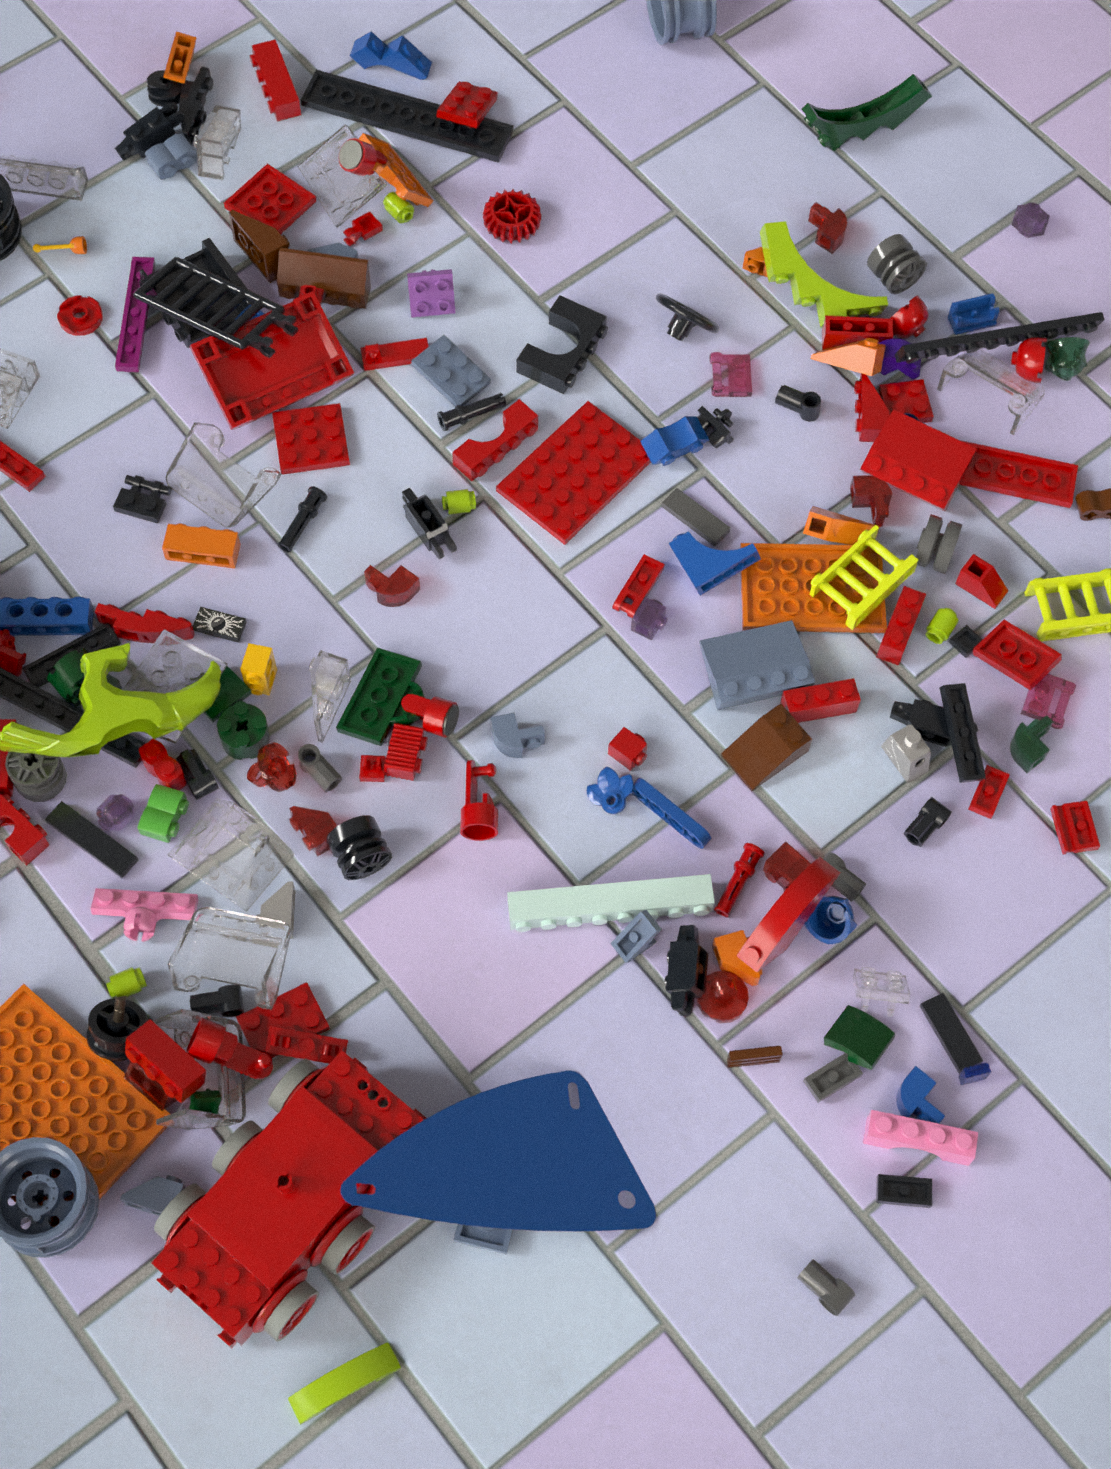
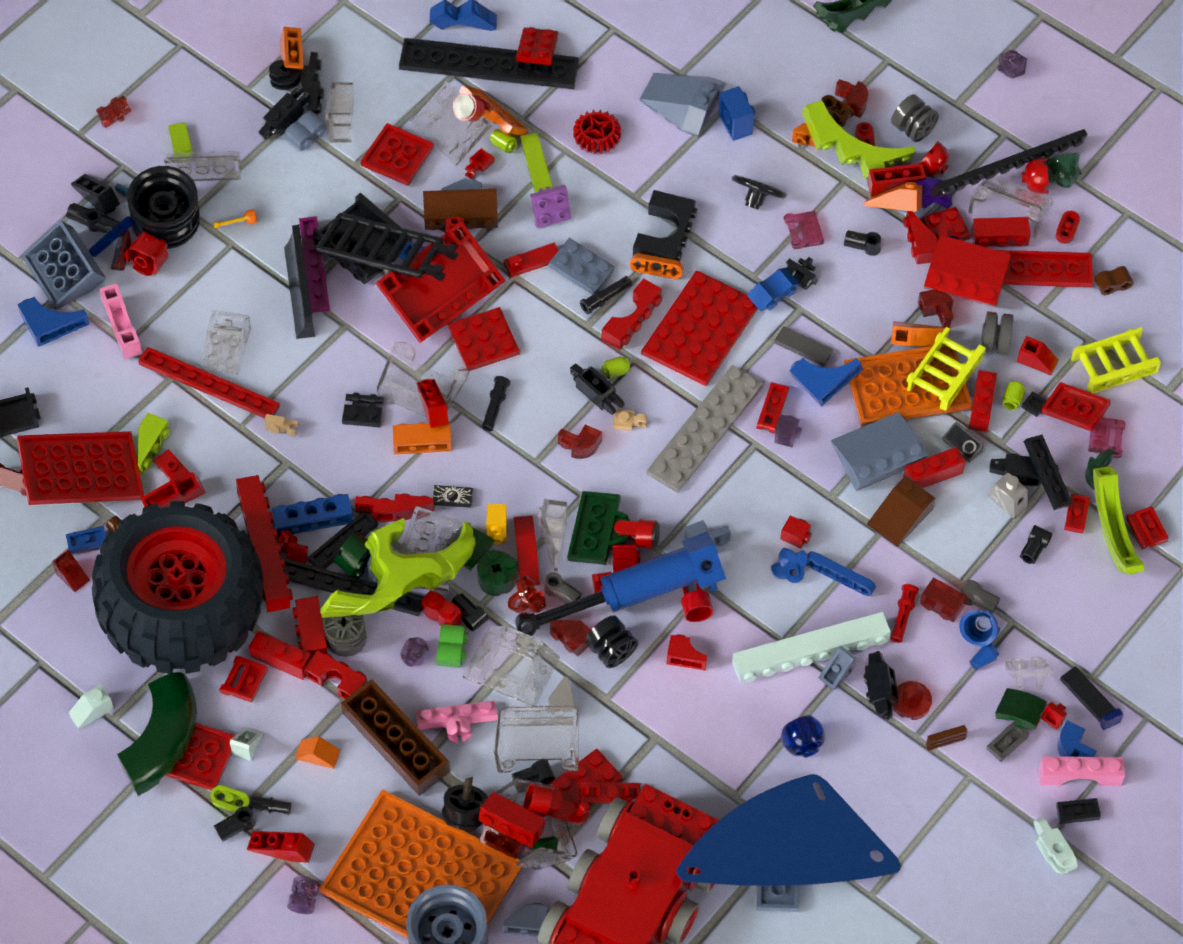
camera: 10 degrees left, 5 degrees down
black tile [45,801,138,879] -> none
red tile [57,295,103,336] -> none
lime brick [106,967,147,998] -> none
reddish brown slope [229,210,290,283] -> none
red brick [250,39,301,122] -> none
orange slope [712,930,762,986] -> none
red brick [737,857,841,972] -> none
dark grey piece [797,1259,855,1316] -> none
blue hinge [947,293,999,335] -> none
none -> lime tile [168,122,193,157]
none -> tan plate [264,414,299,436]
none -> black arch [284,225,315,339]
none -> reddish brown brick [341,679,450,796]
none -> red slope [416,379,449,428]
none -> red slope [513,515,540,587]
none -> blue piece [515,531,726,638]
none -> lime tile [520,132,553,193]
none -> tan plate [613,409,647,431]
none -> orange beam [630,253,684,279]
none -> sand blue wedge [640,73,726,137]
none -> light grey plate [647,365,763,493]
none -> red arch [666,634,707,671]
none -> blue brick [718,86,756,141]
none -> clear blue wheel [781,715,825,758]
none -> reddish brown piece [821,95,854,127]
none -> red plate [855,122,875,146]
none -> slope [942,422,984,463]
none -> blue cone [969,643,1000,670]
none -> red brick [972,217,1031,247]
none -> light aqua piece [1034,818,1078,874]
none -> red tile [1041,702,1067,730]
none -> red plate [1055,211,1080,244]
none -> lime arch [1093,466,1144,575]

